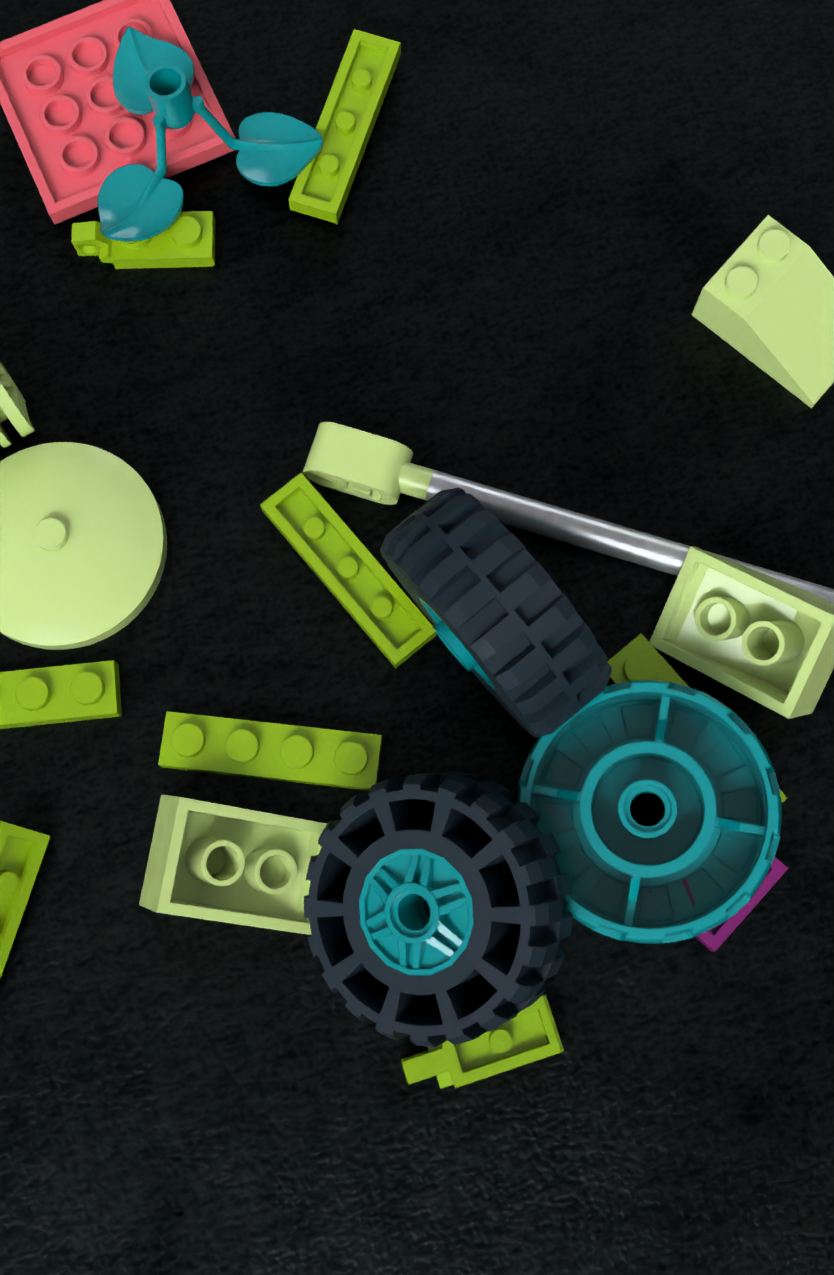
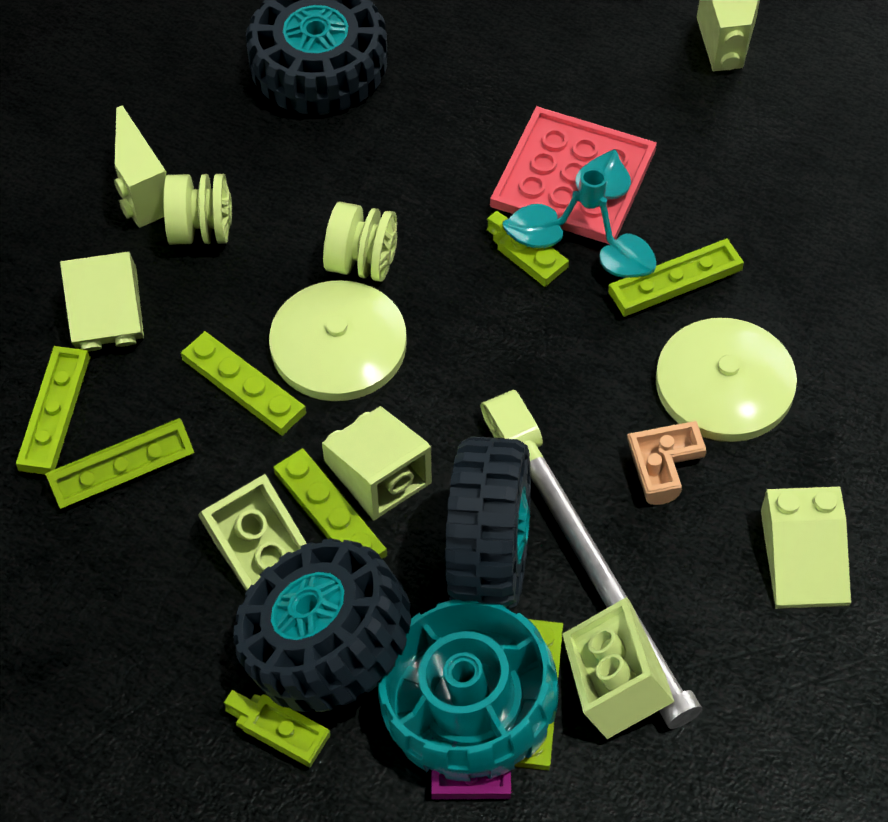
camera: 45 degrees right, 20 degrees down
lime plate [260,473,437,668] -> none
none -> yellowish green slope [322,406,432,521]
none -> light nougat brick [627,421,707,505]
none -> yellowish green dish [656,318,797,442]

